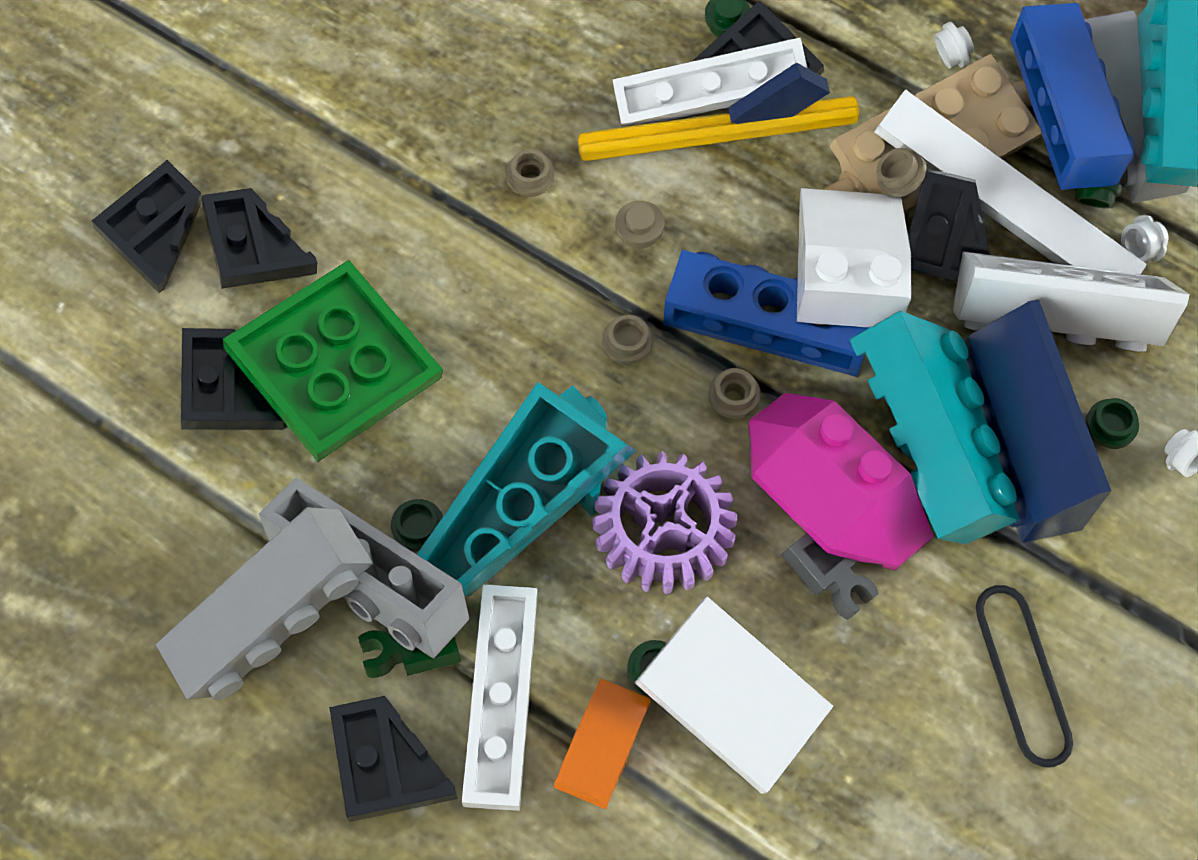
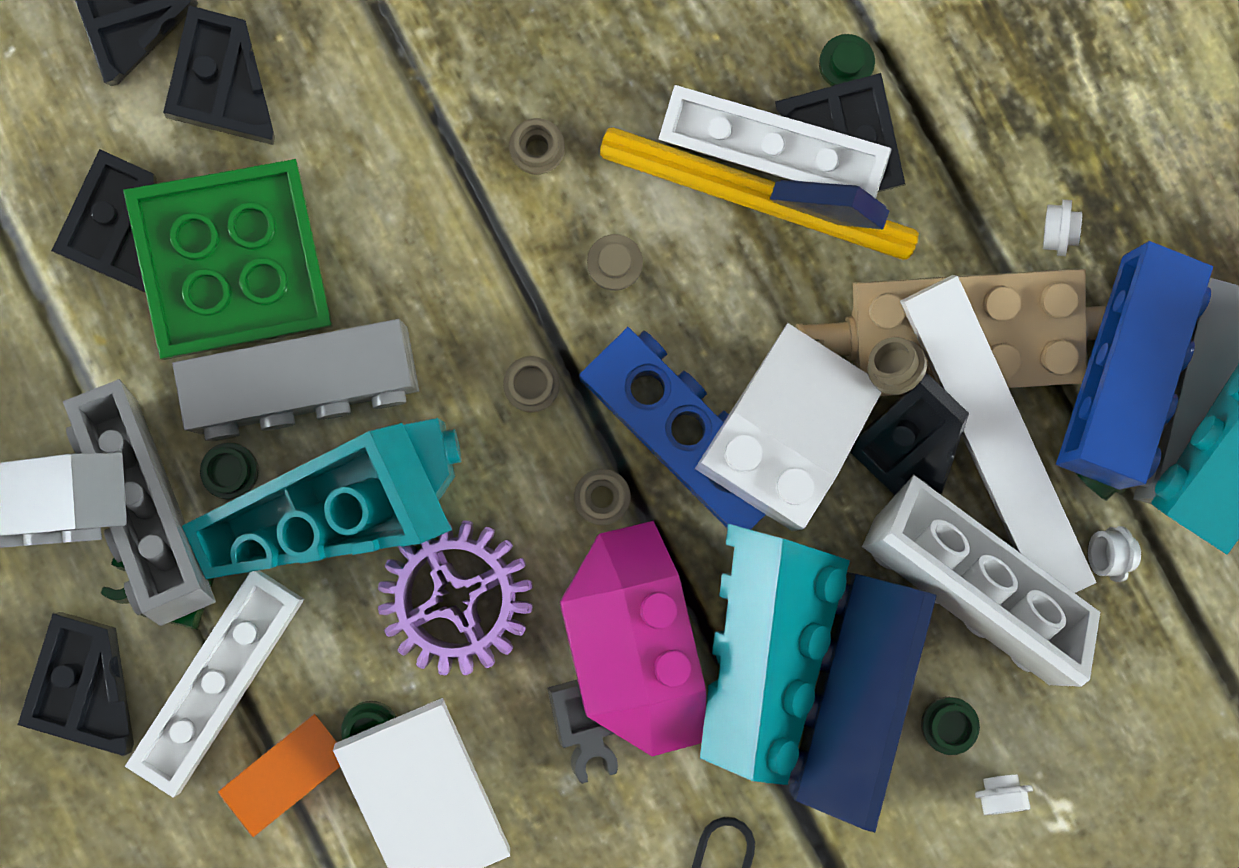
camera: 25 degrees right, 20 degrees up
none -> light grey brick [172,319,420,441]

